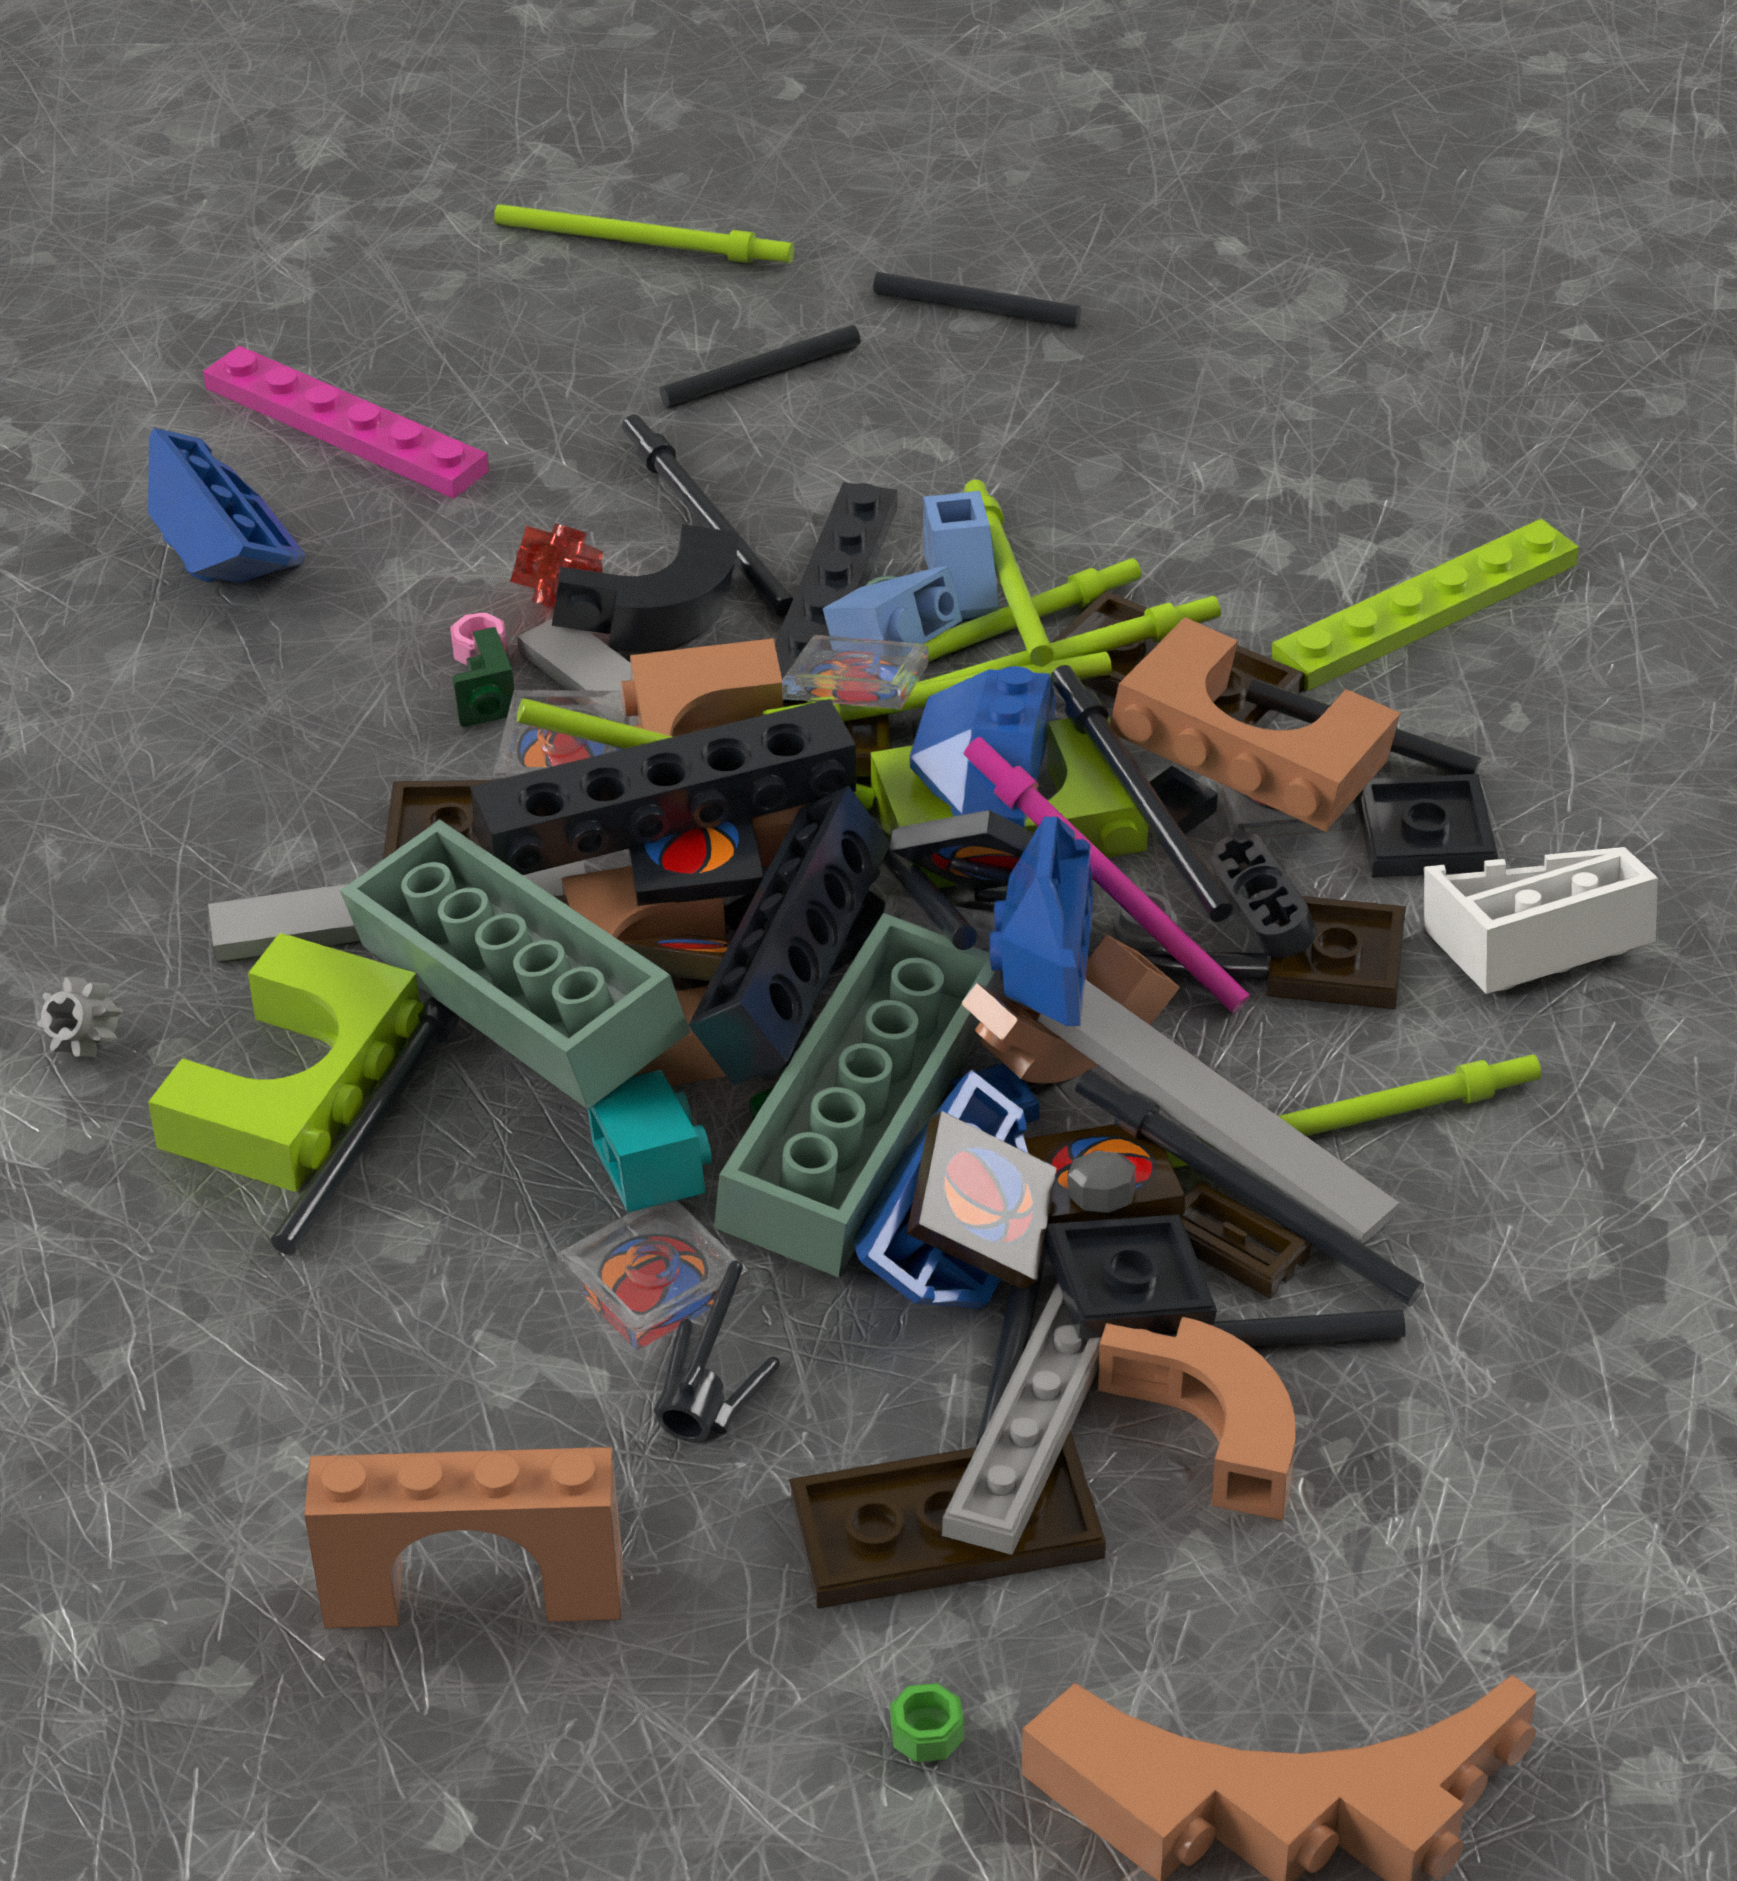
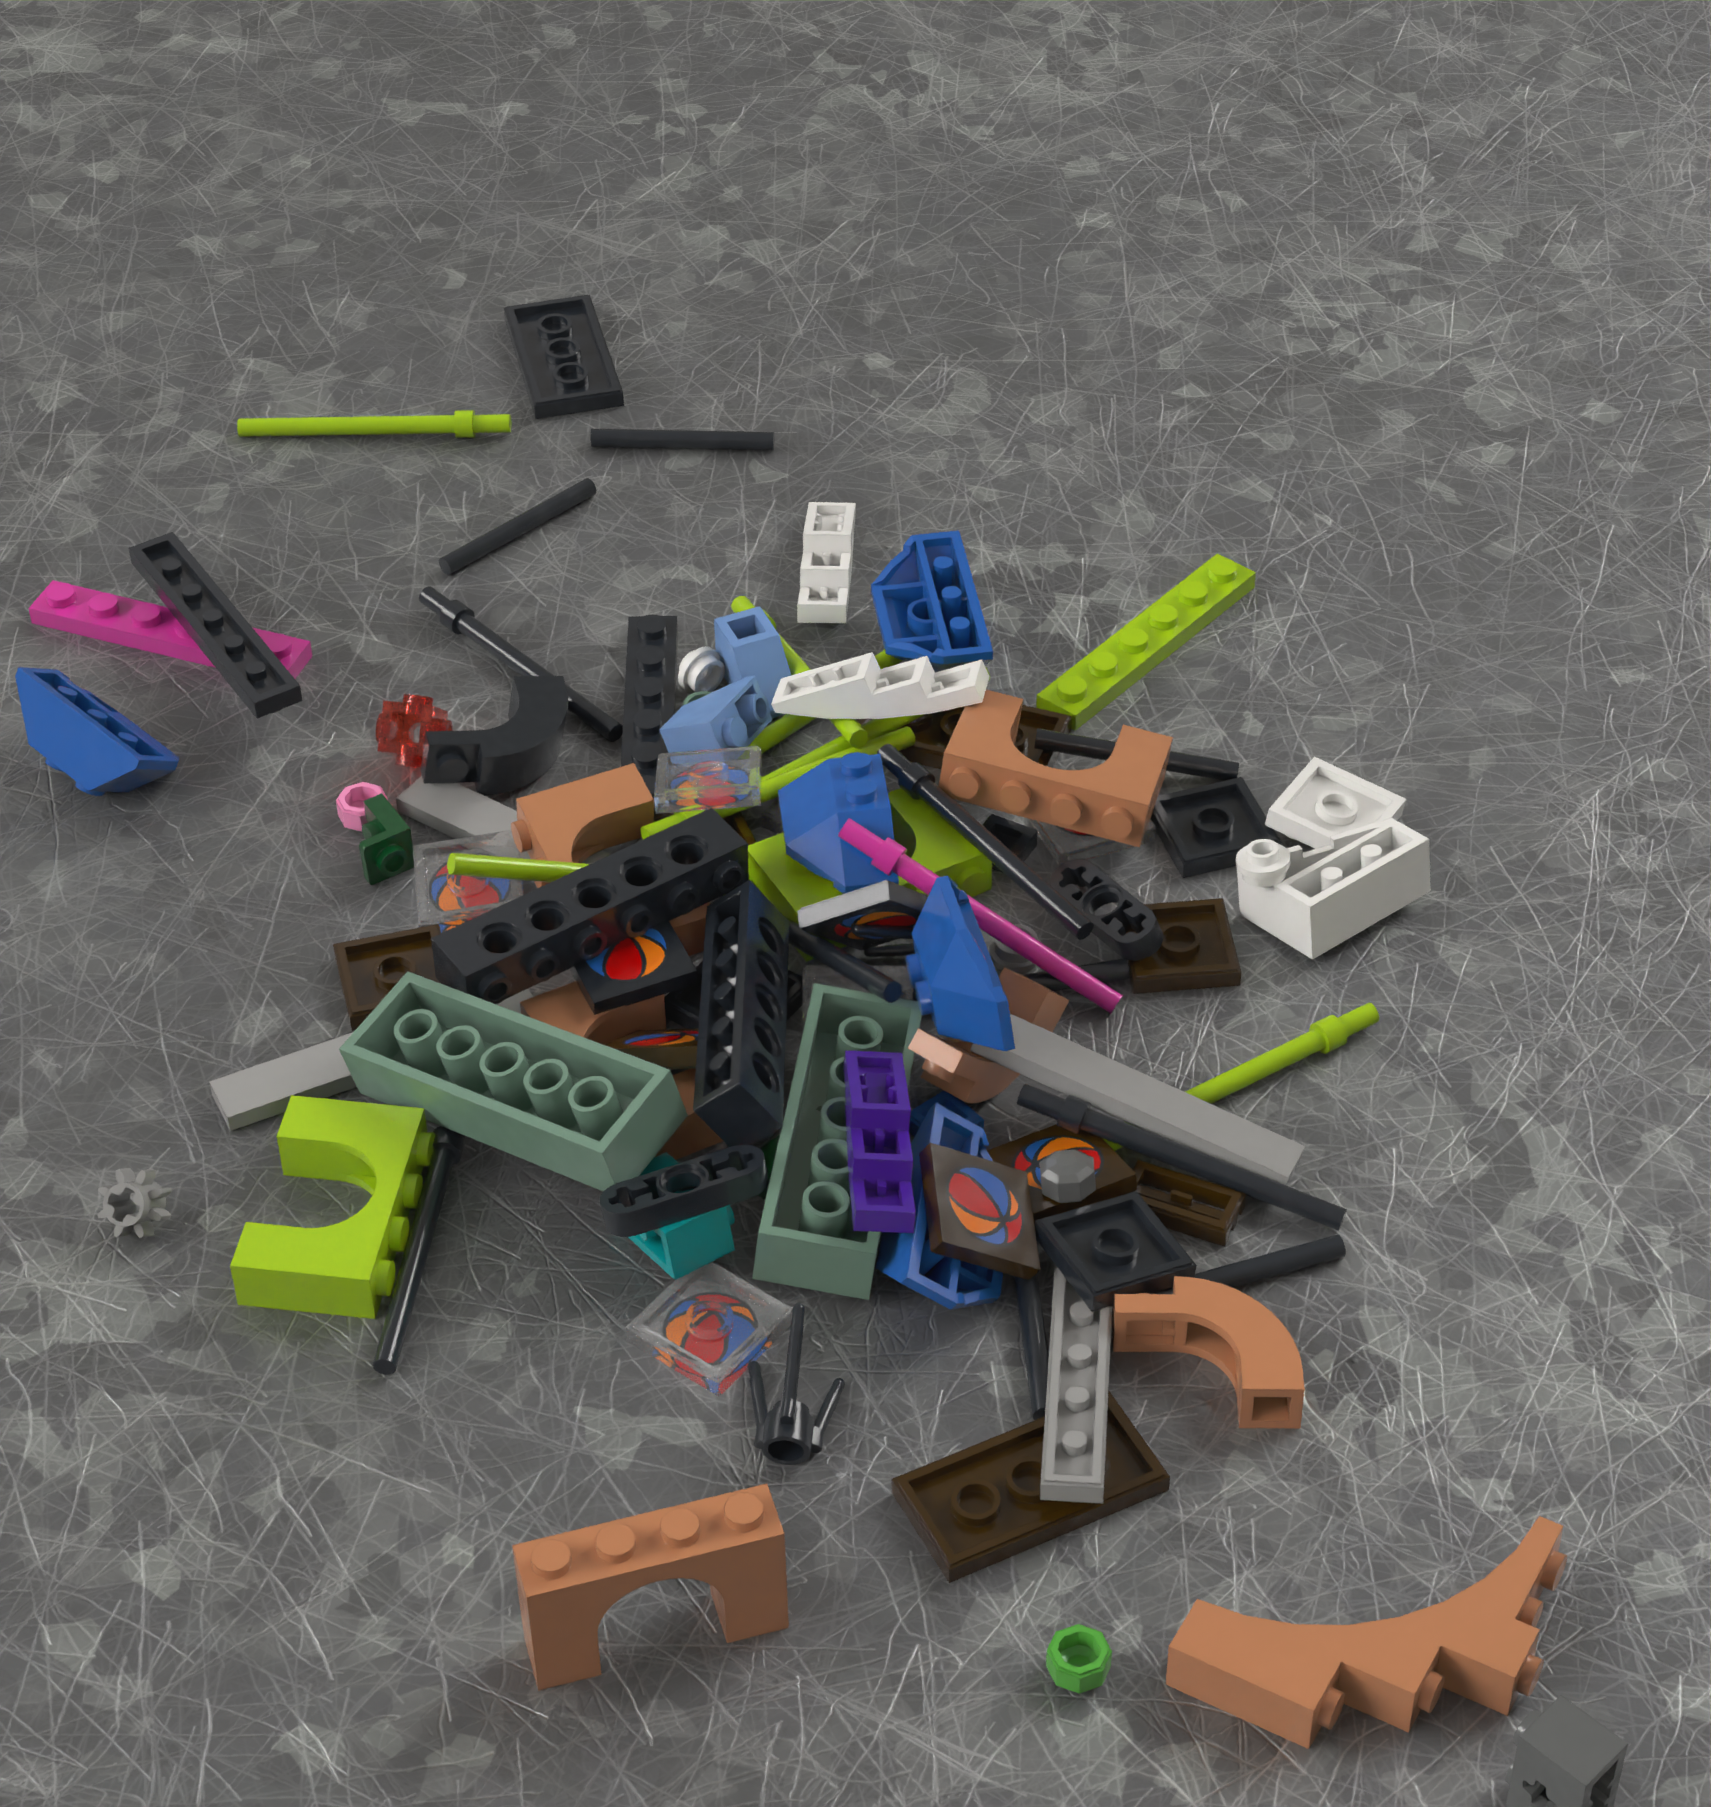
camera: 15 degrees left, 0 degrees up
none -> black plate [129,532,302,719]
none -> black tile [504,295,624,419]
none -> black beam [600,1145,769,1237]
none -> white plate [678,646,725,693]
none -> white slope [771,652,989,719]
none -> white slope [797,502,856,623]
none -> dark purple slope [844,1050,916,1233]
none -> blue wedge [871,530,993,672]
none -> white plate [1236,839,1291,887]
none -> white plate [1265,757,1406,849]

